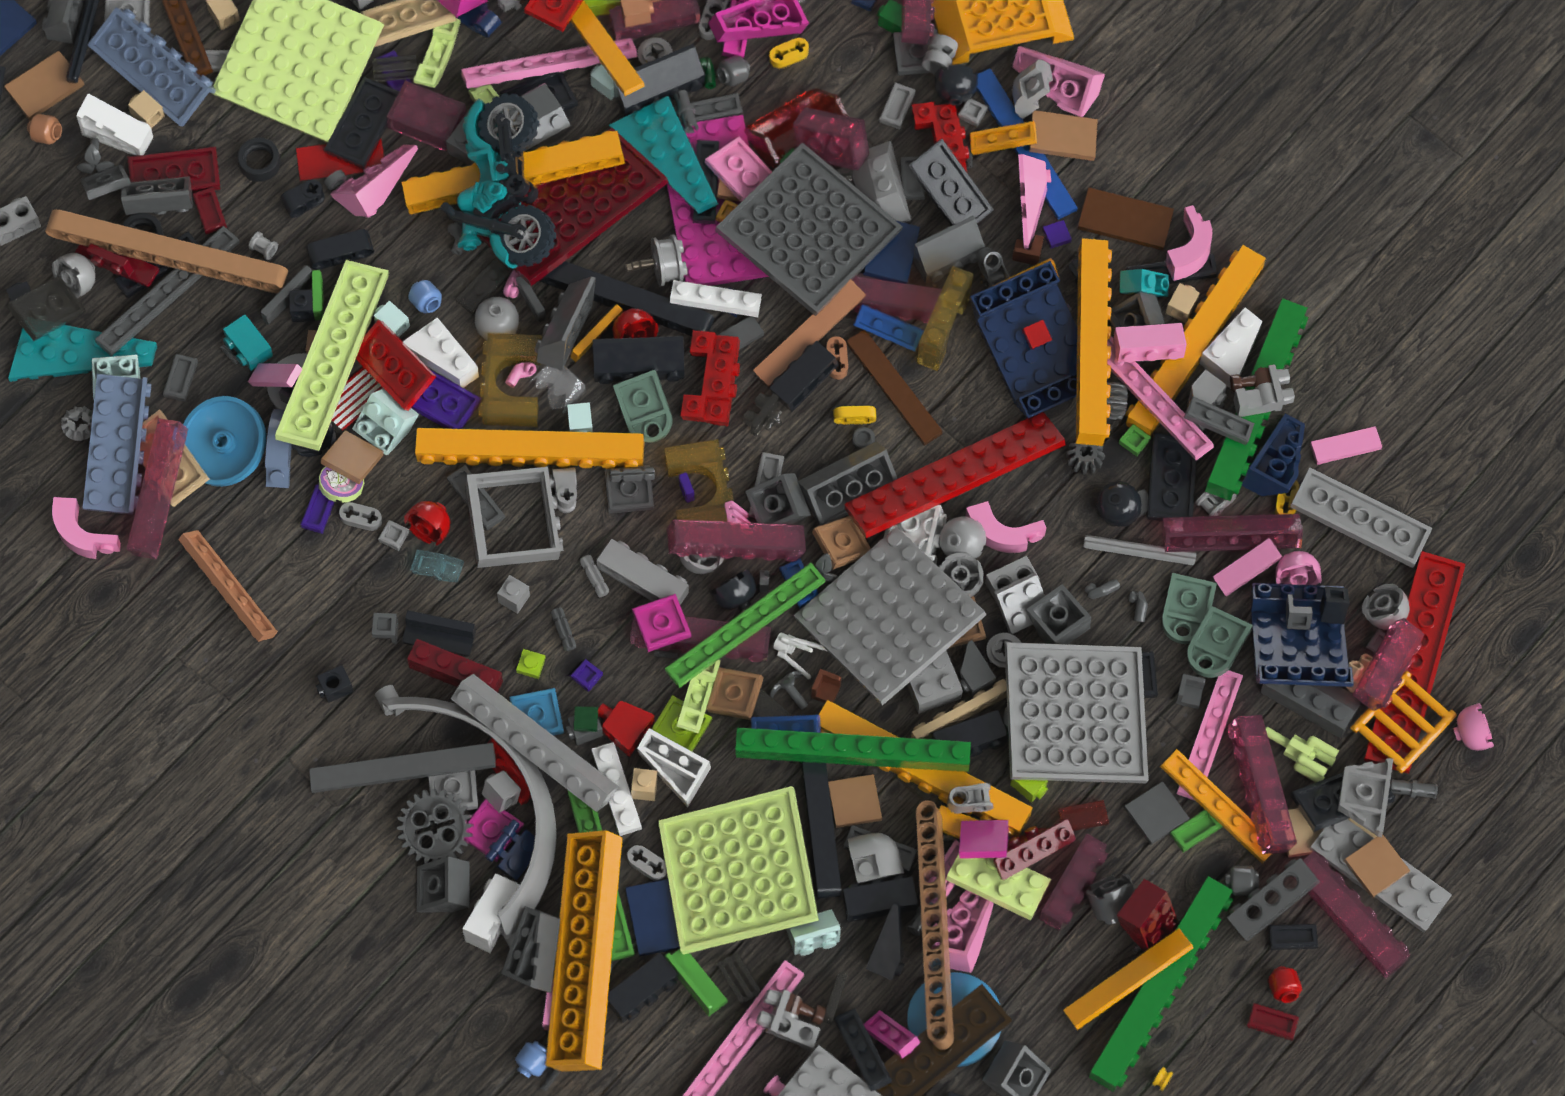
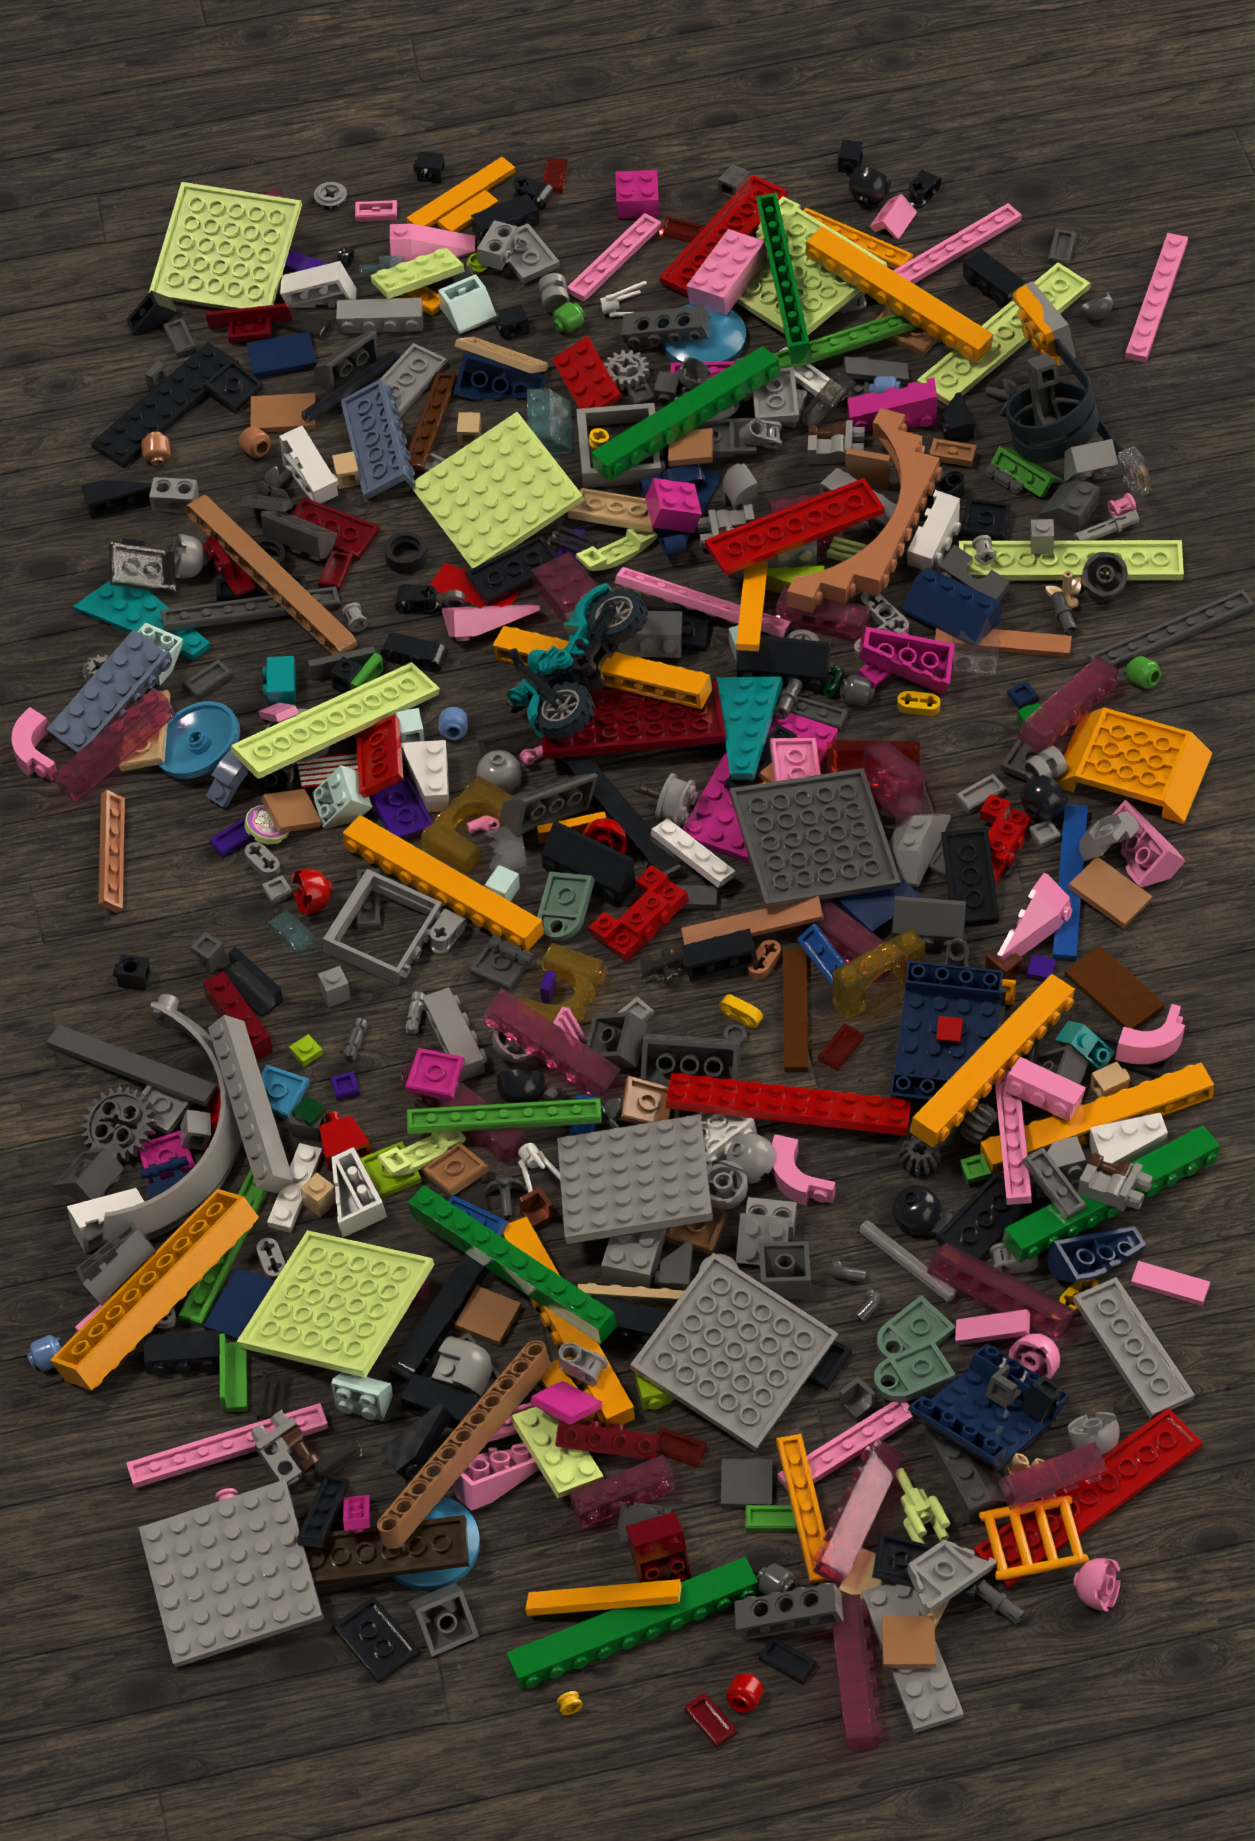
camera: 40 degrees right, 15 degrees down
dark grey tile [516,276,546,322] -> none
light orange tile [970,121,1037,155] -> none
none -> clear red tile [818,1023,864,1071]

